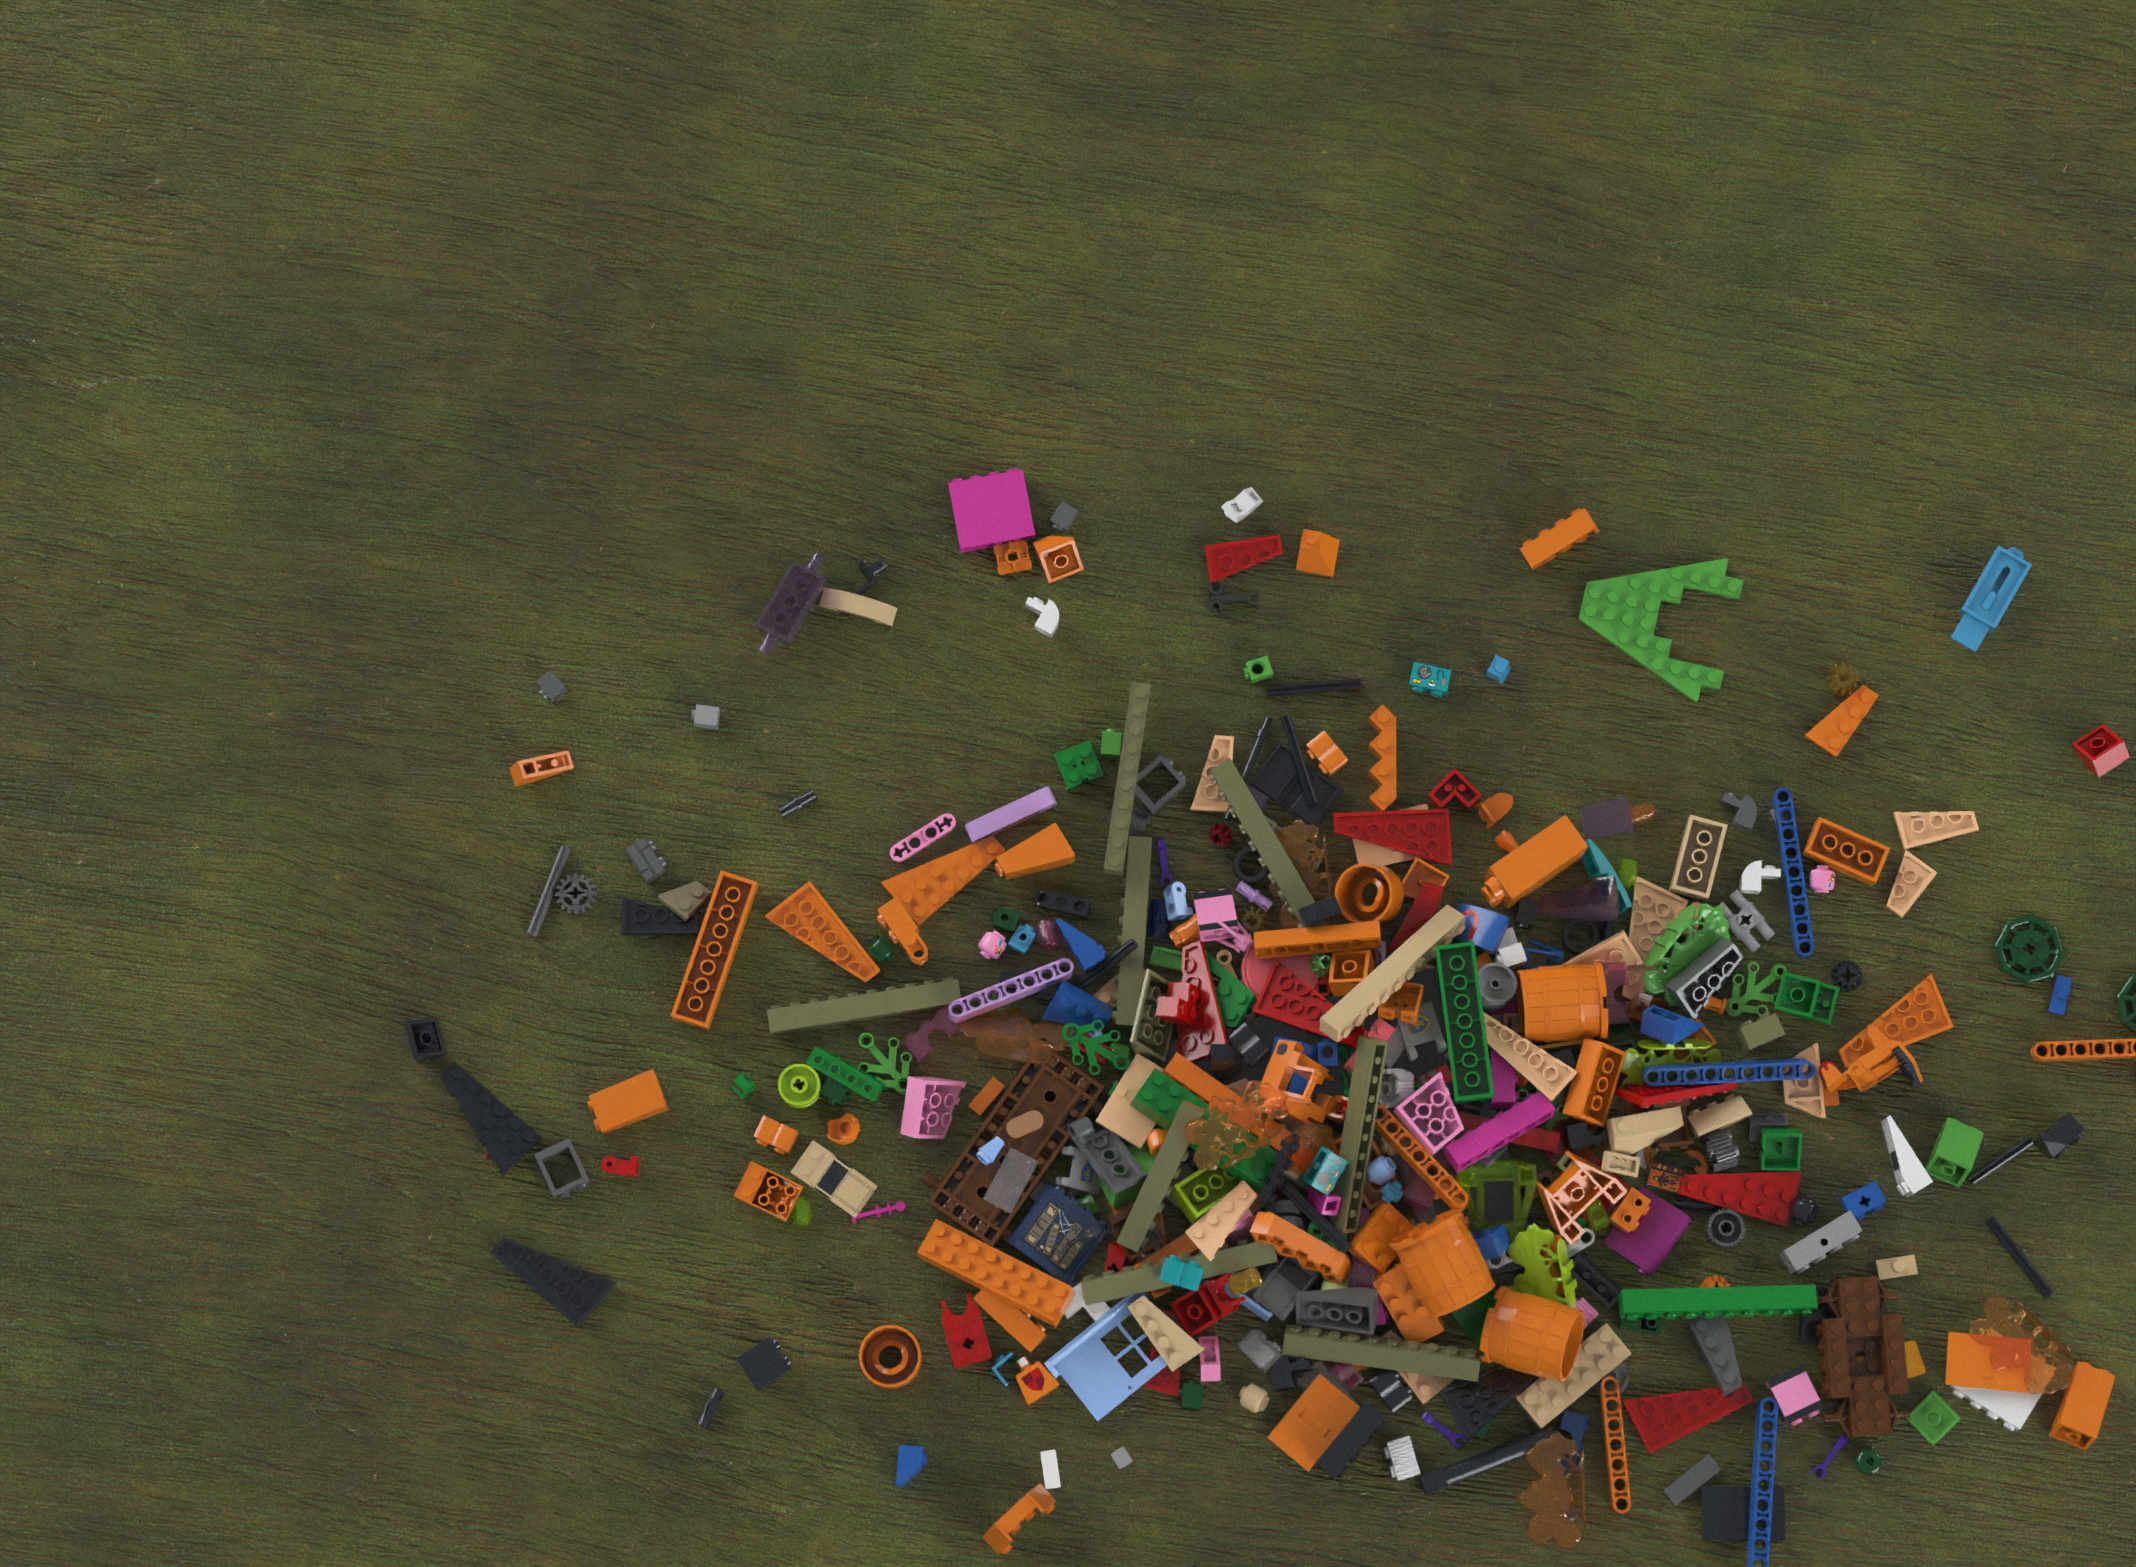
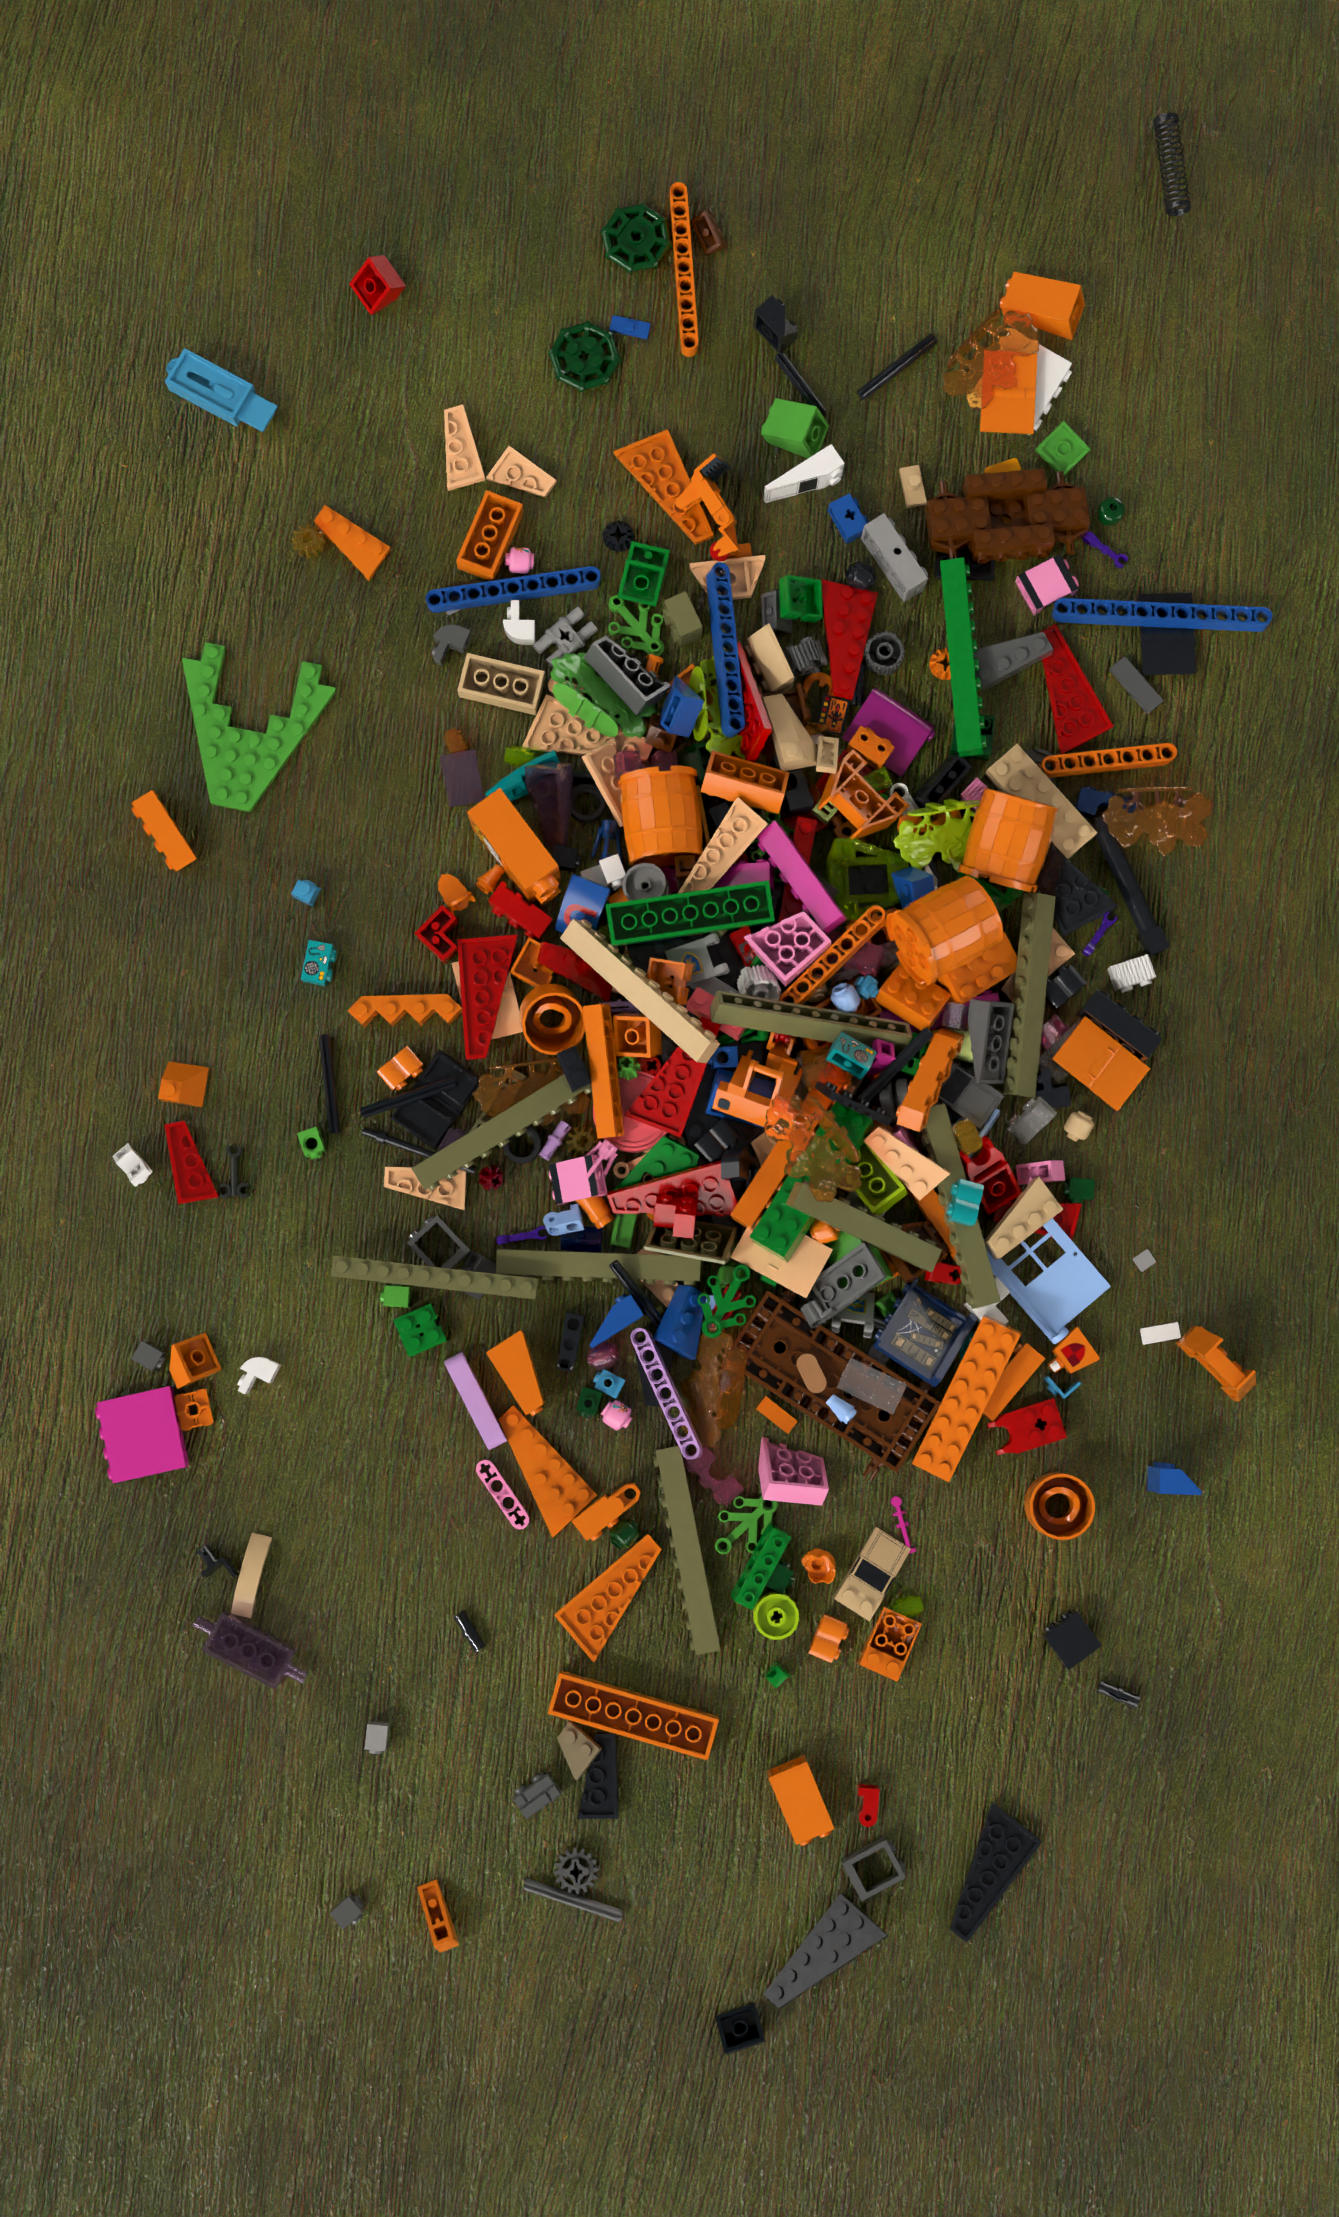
camera: 95 degrees left, 5 degrees up
none -> red wedge [488,881,553,942]

